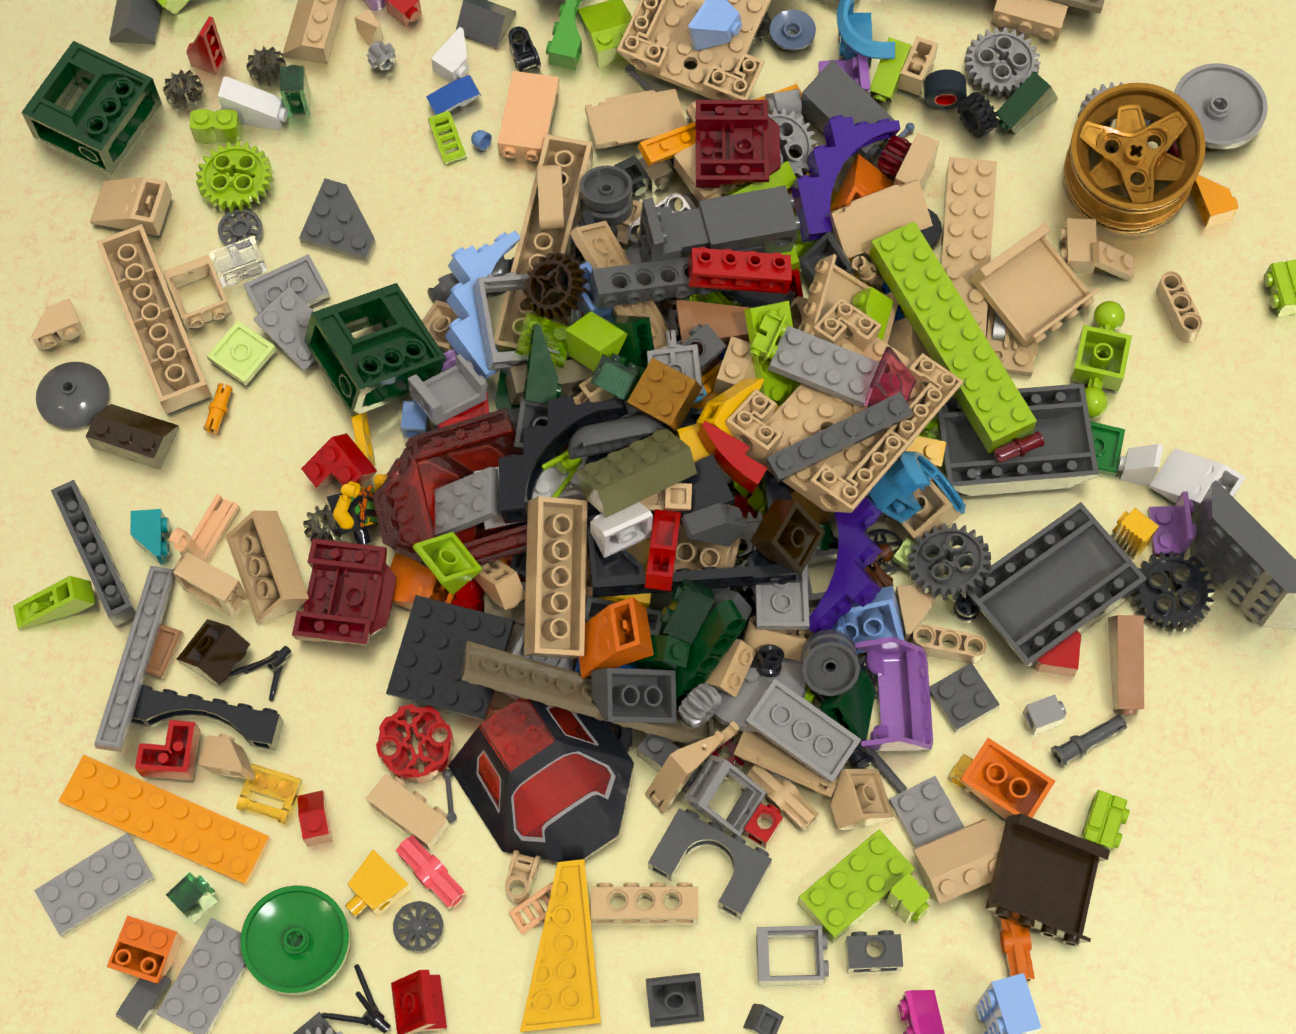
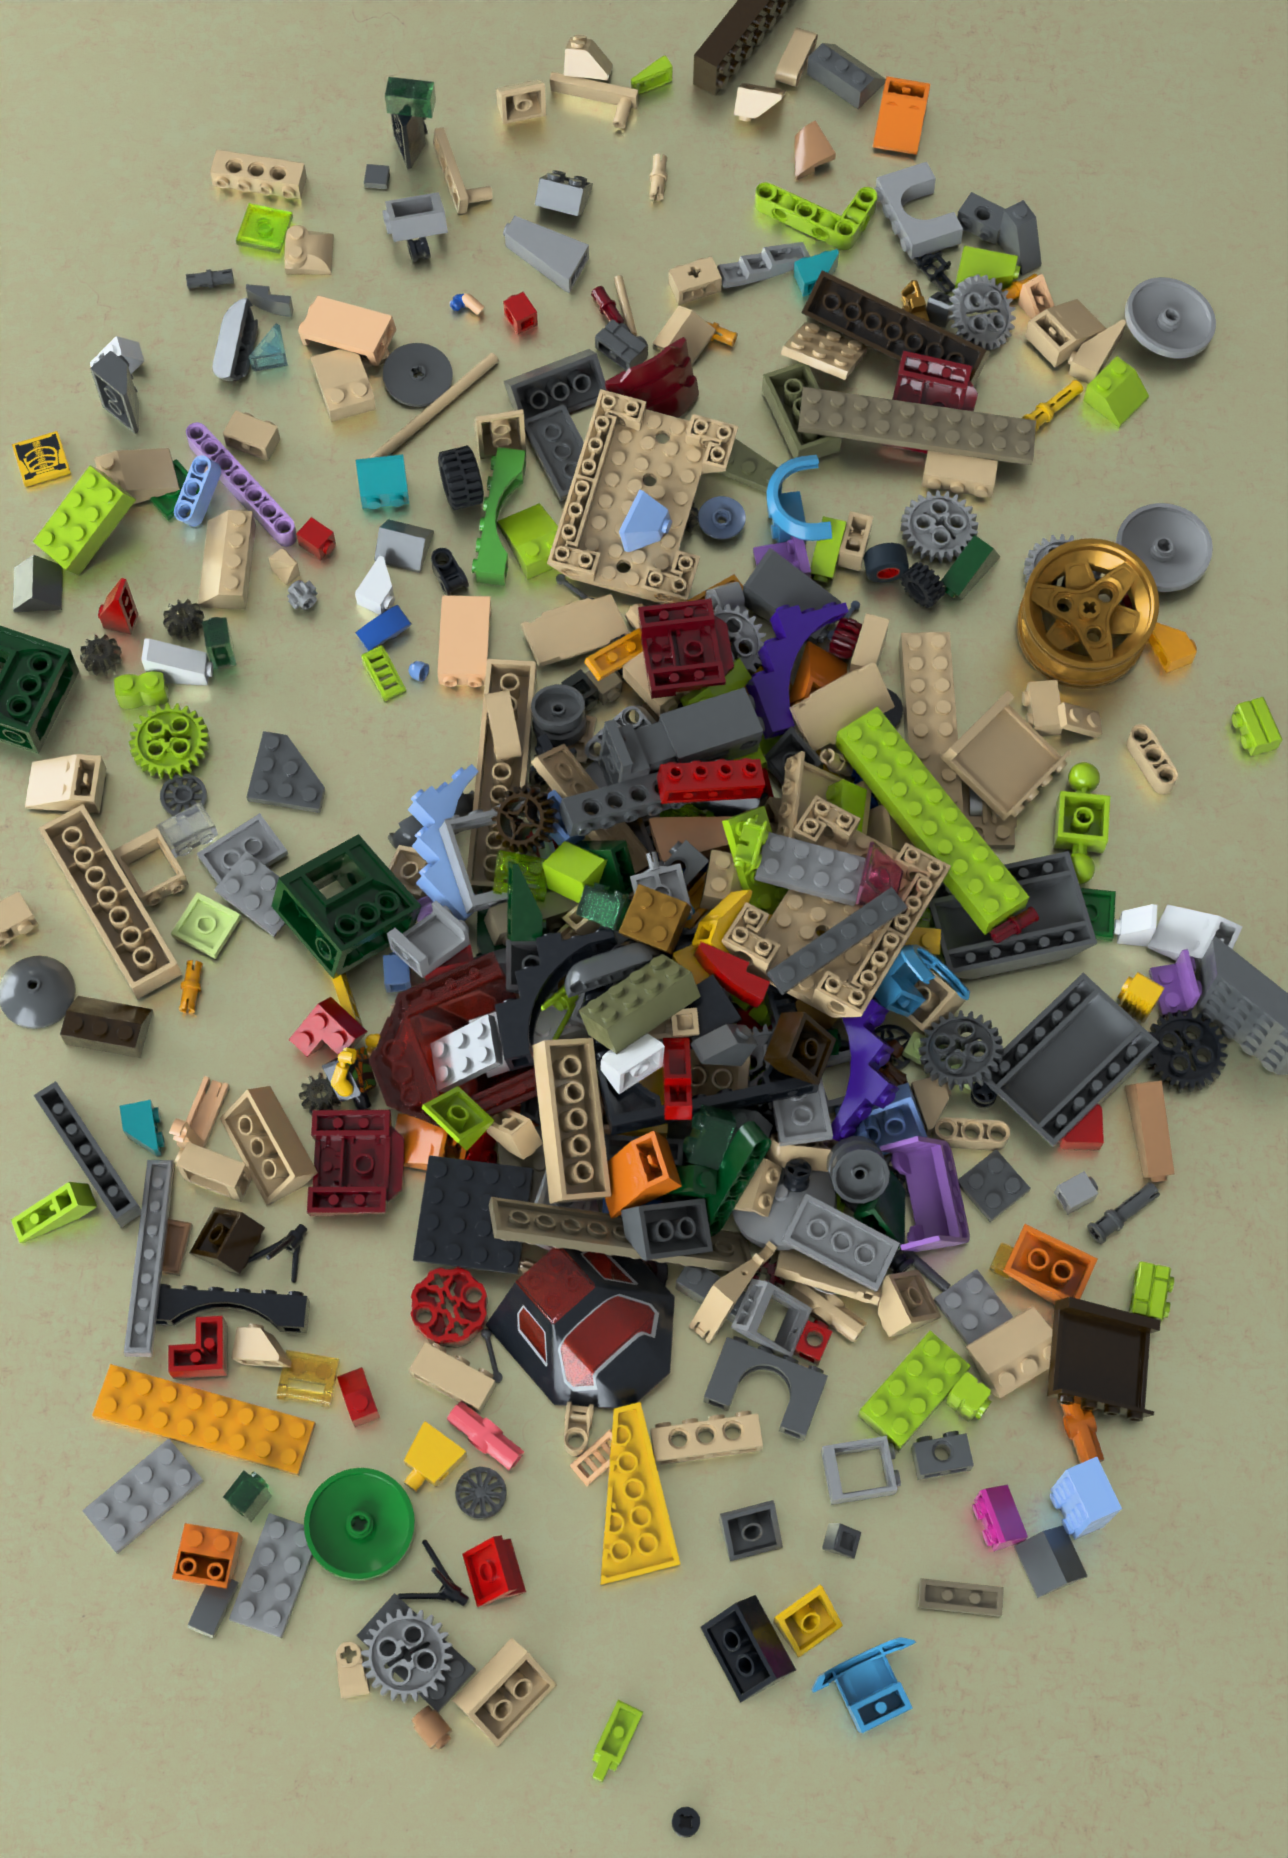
camera: 10 degrees left, 0 degrees up
light grey gear [678,683,722,728] -> none

